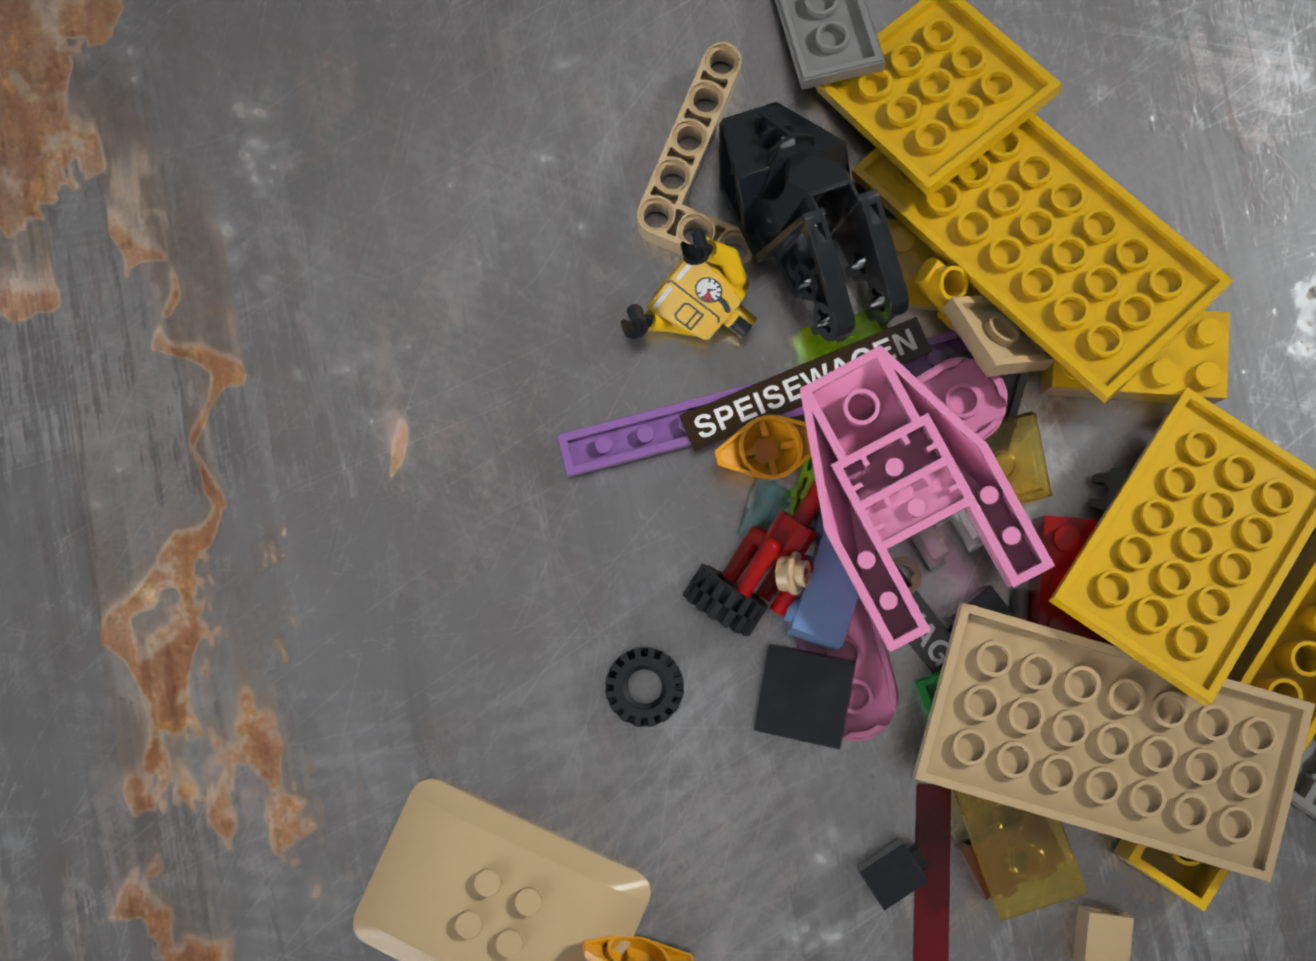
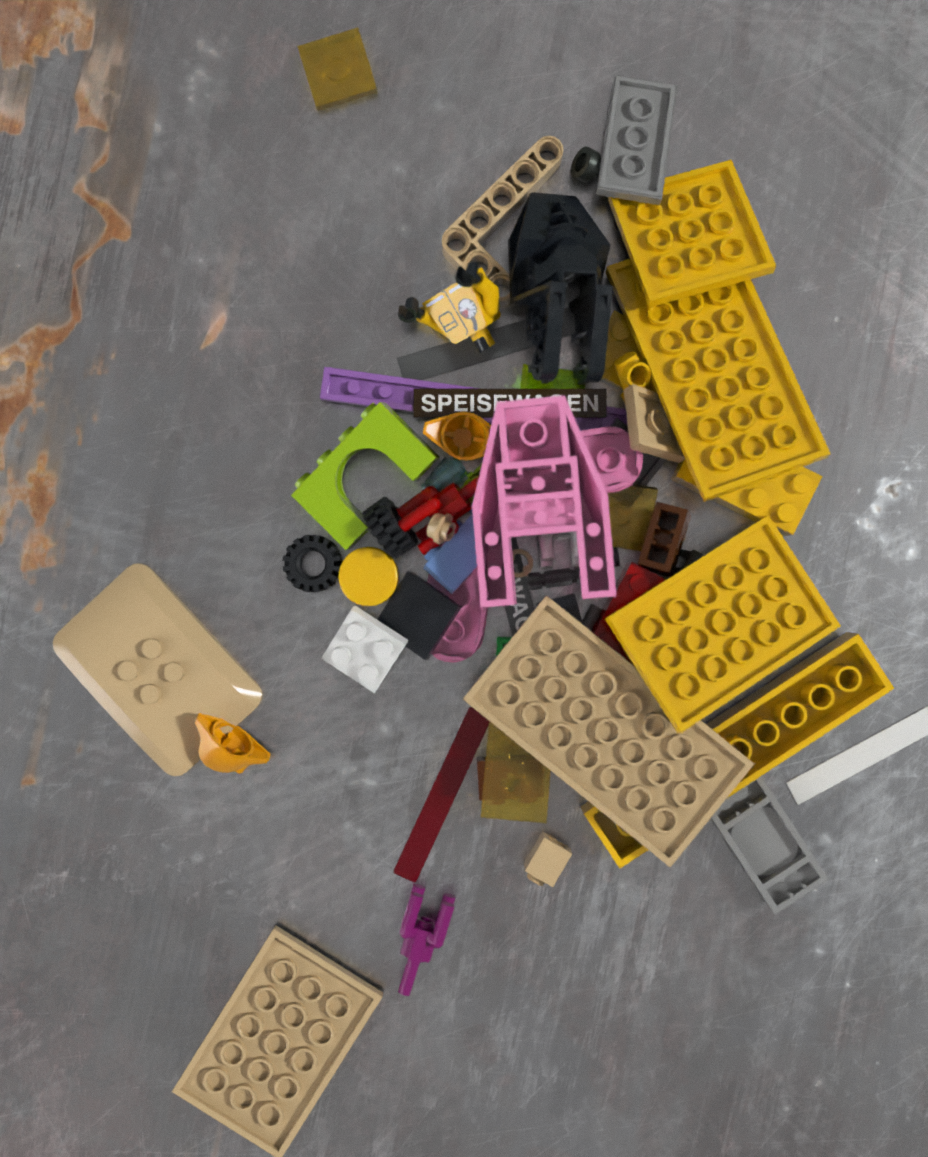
camera: 25 degrees right, 5 degrees up
black brick [857,838,929,911] -> none
none -> lime arch [291,402,440,550]
none -> clear yellow tile [297,27,378,111]
none -> white plate [321,605,409,693]
none -> yellow head [338,547,399,606]
none -> dark grey sticker [397,307,575,380]
none -> dark grey axle [527,567,581,590]
none -> pearl dark grey tile [571,146,601,183]
none -> reddish brown brick [638,501,691,577]

